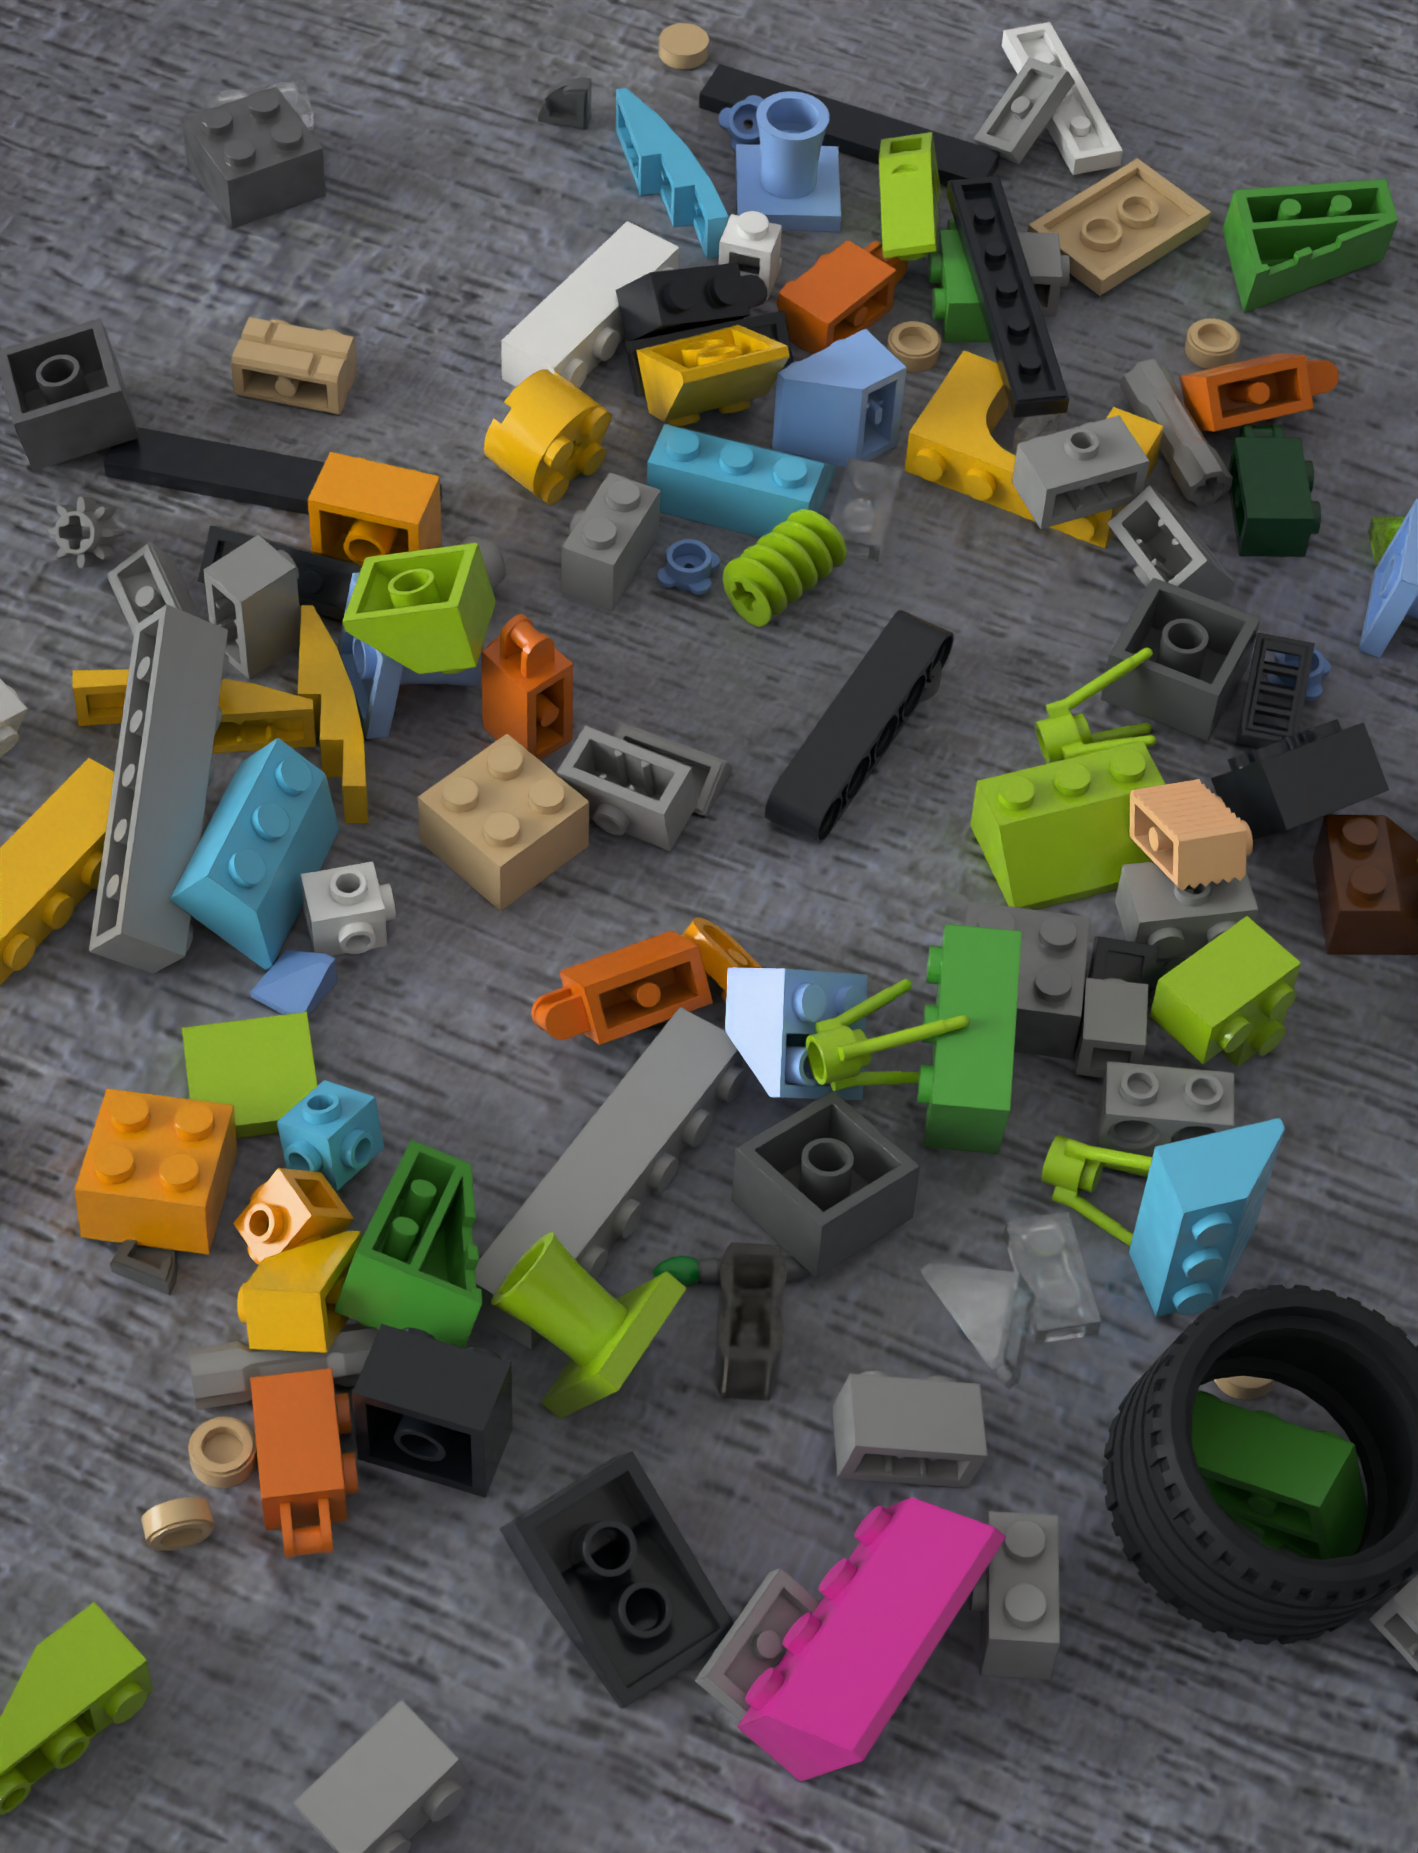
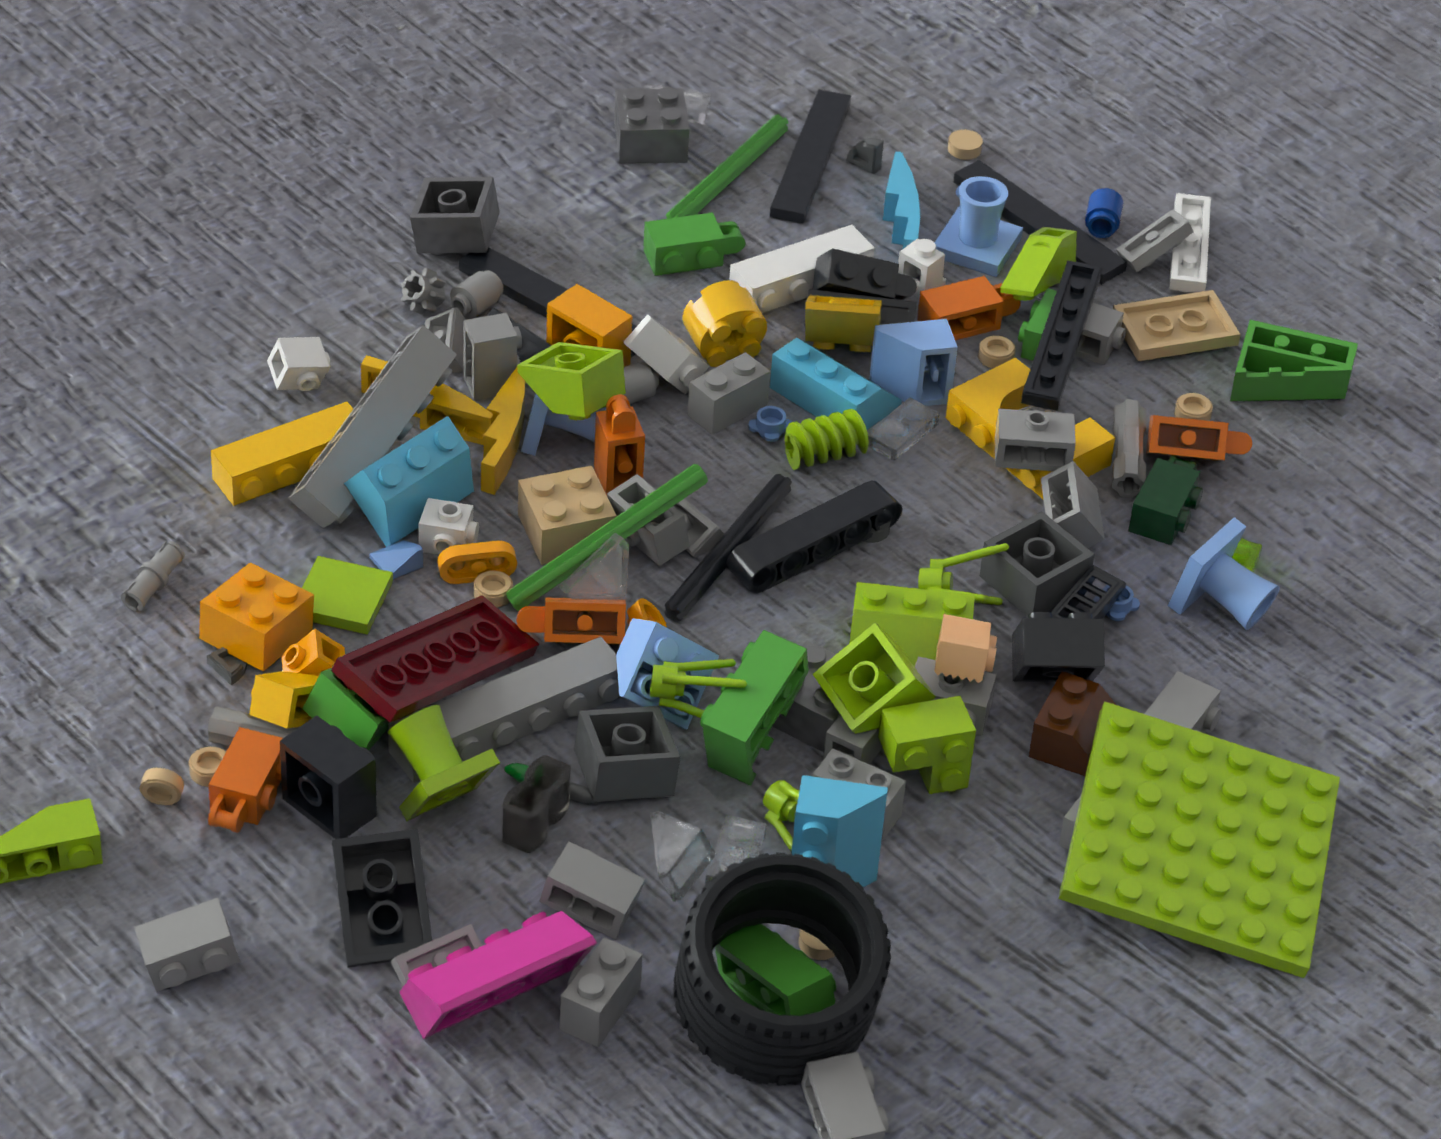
camera: 25 degrees right, 10 degrees down
tan brick [231,317,357,415] -> none
medium azure brick [277,1080,384,1191] -> none
none -> dark red plate [331,595,540,723]
none -> light orange plate [437,540,518,584]
none -> light grey brick [450,270,503,319]
none -> tan tile [474,571,513,608]
none -> bright green axle [506,464,708,611]
none -> clear slope [558,533,629,600]
none -> white slope [623,314,710,394]
none -> bright green brick [643,212,745,276]
none -> black axle [664,474,792,622]
none -> bright green axle [666,114,789,219]
none -> black tile [770,89,851,224]
none -> lime slope [812,622,936,734]
none -> blue brick [1085,188,1123,238]

